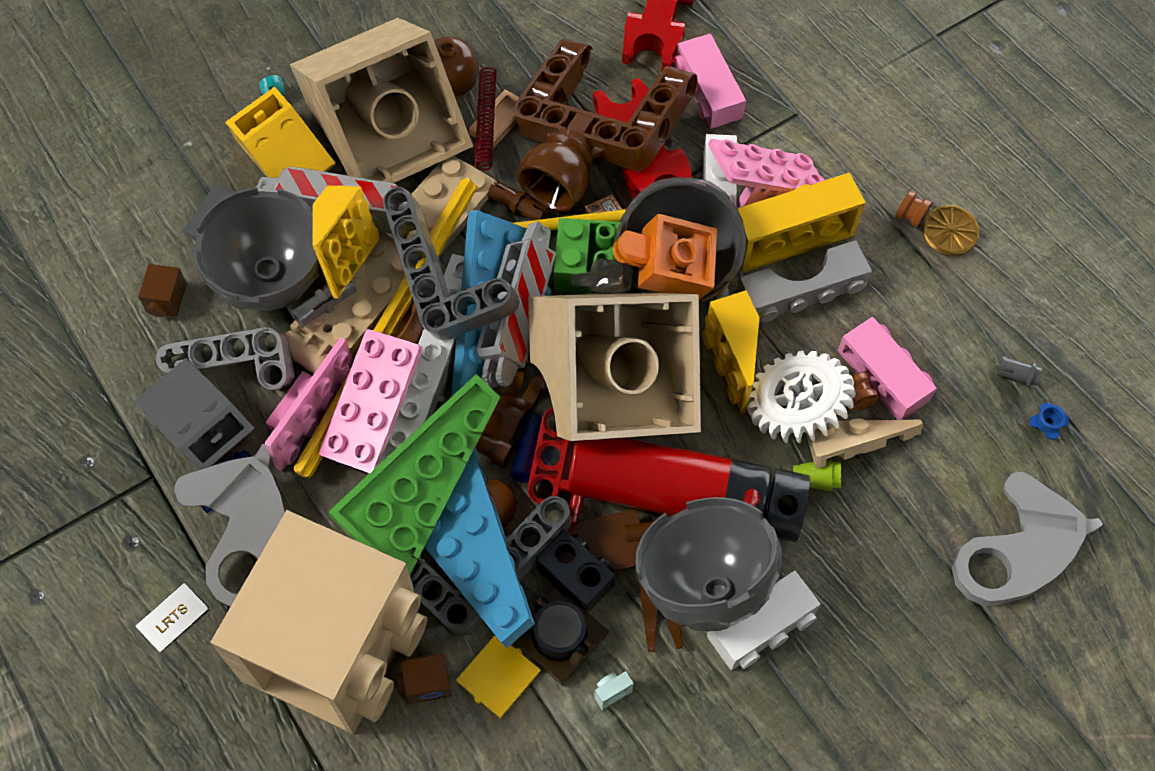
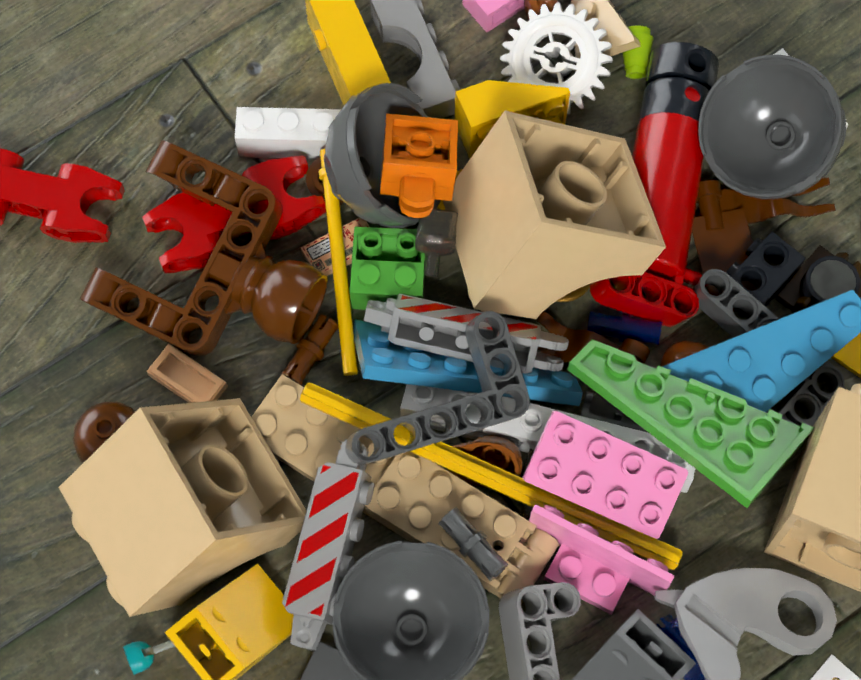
camera: 90 degrees left, 5 degrees up
yellow slope [312,185,380,299] -> none
dark red piece [475,67,497,171] -> none
bright pink brick [674,33,746,129] -> none
bright pink bracket [708,139,824,208] -> none

